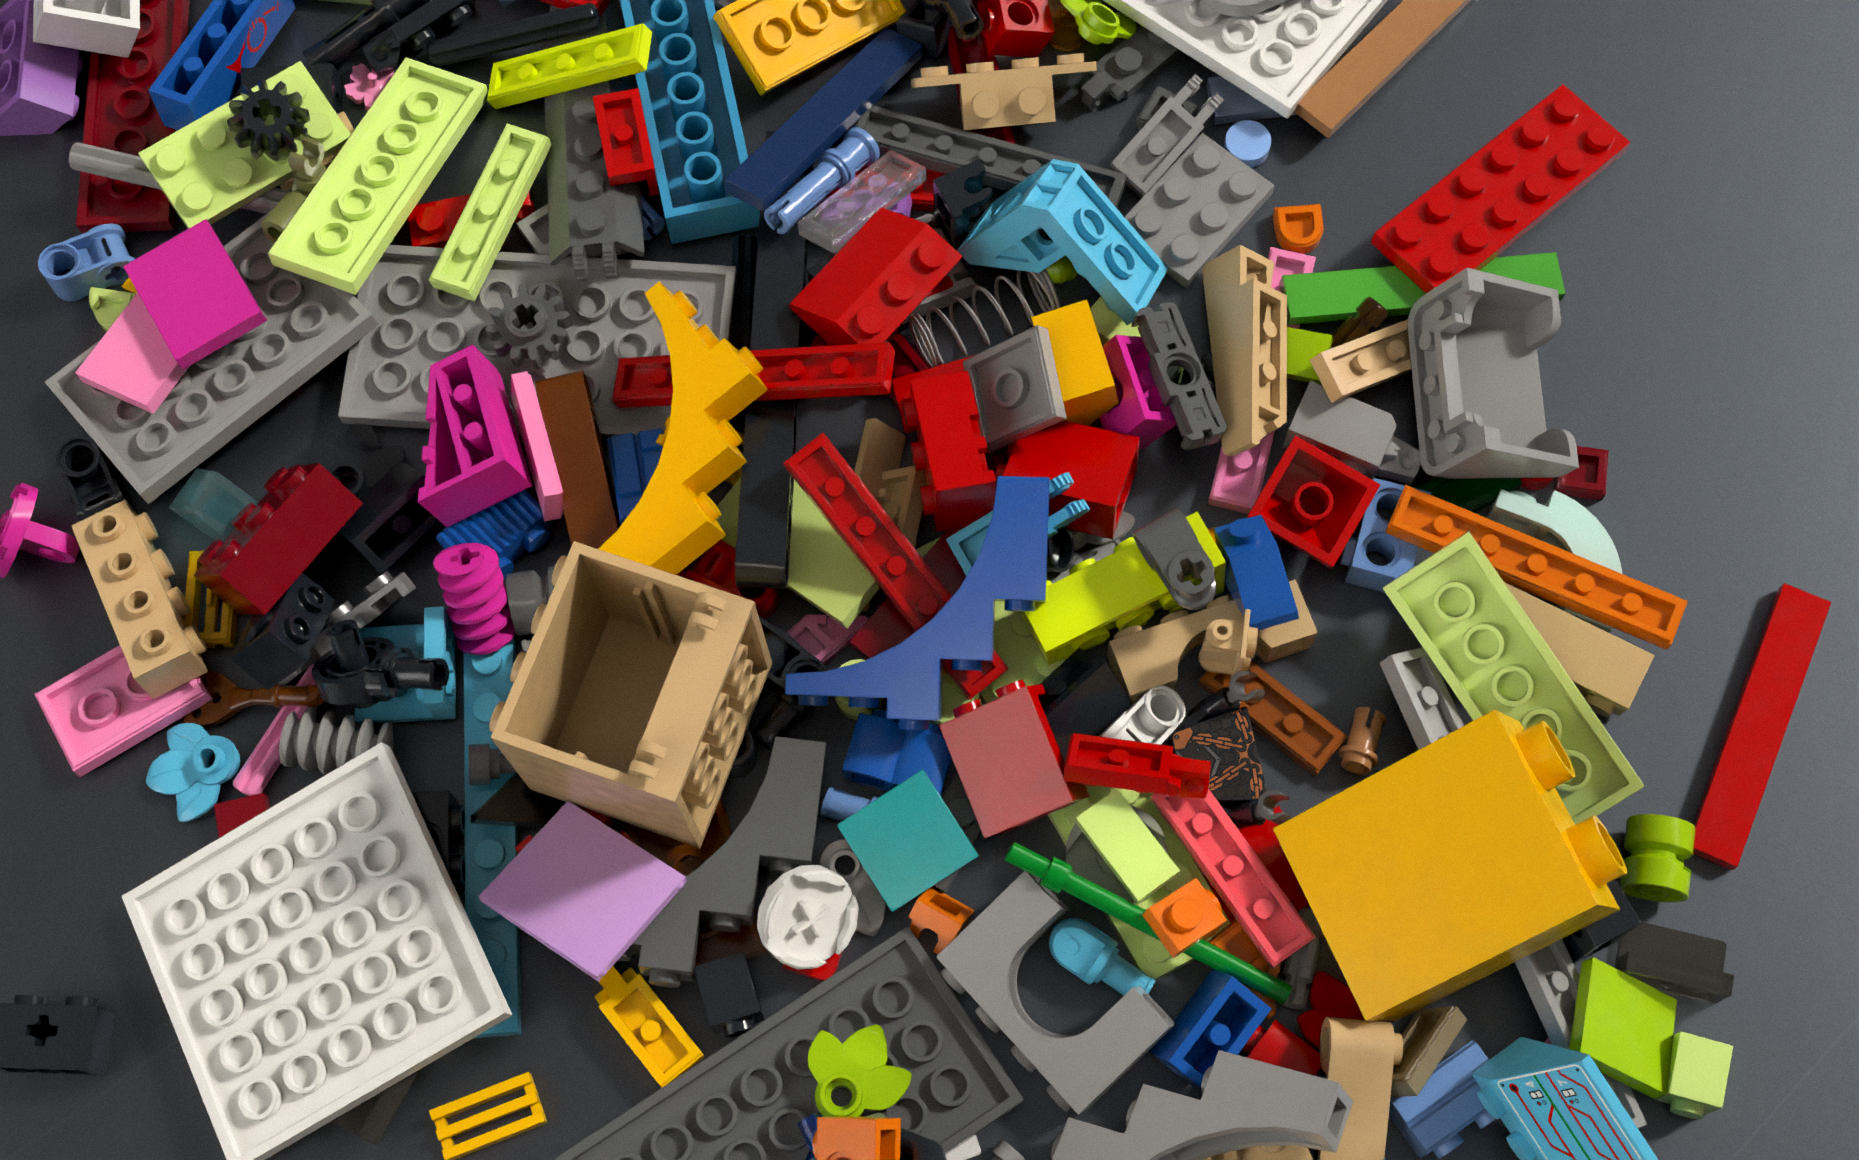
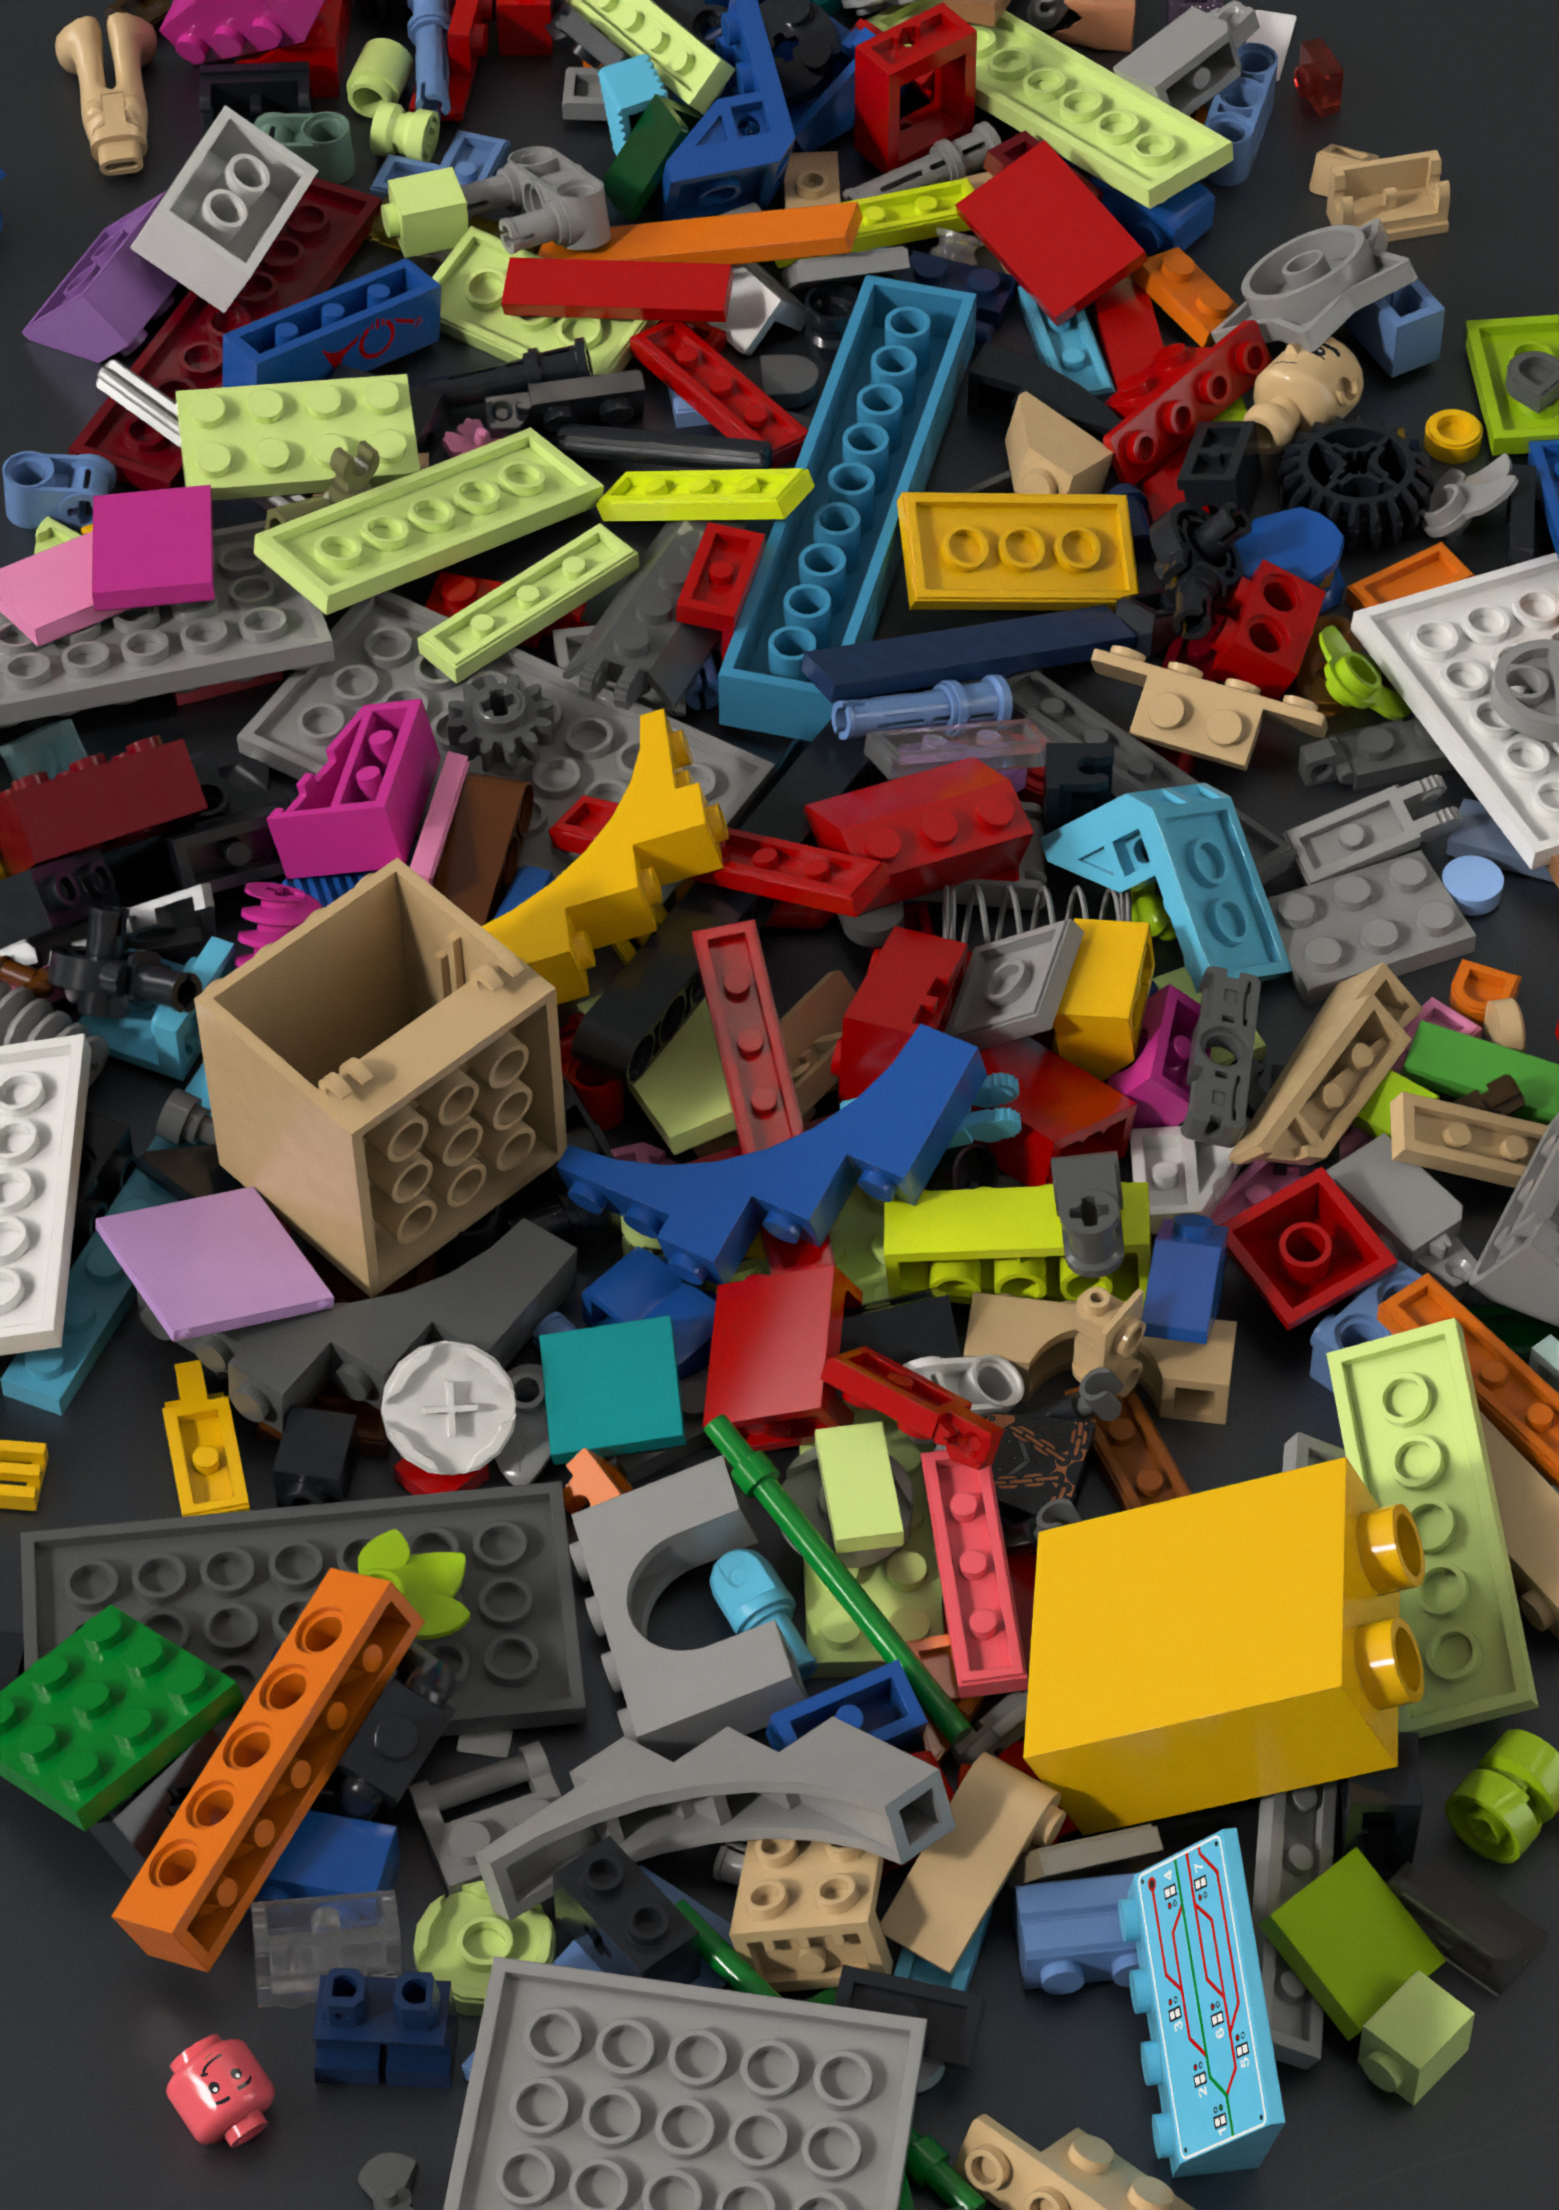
camera: 25 degrees right, 20 degrees down
black gear [227,78,310,162] -> none
orange bracket [1143,878,1227,958] -> none
none -> white wing [1130,1122,1250,1234]
none -> tan tile [1483,998,1526,1053]

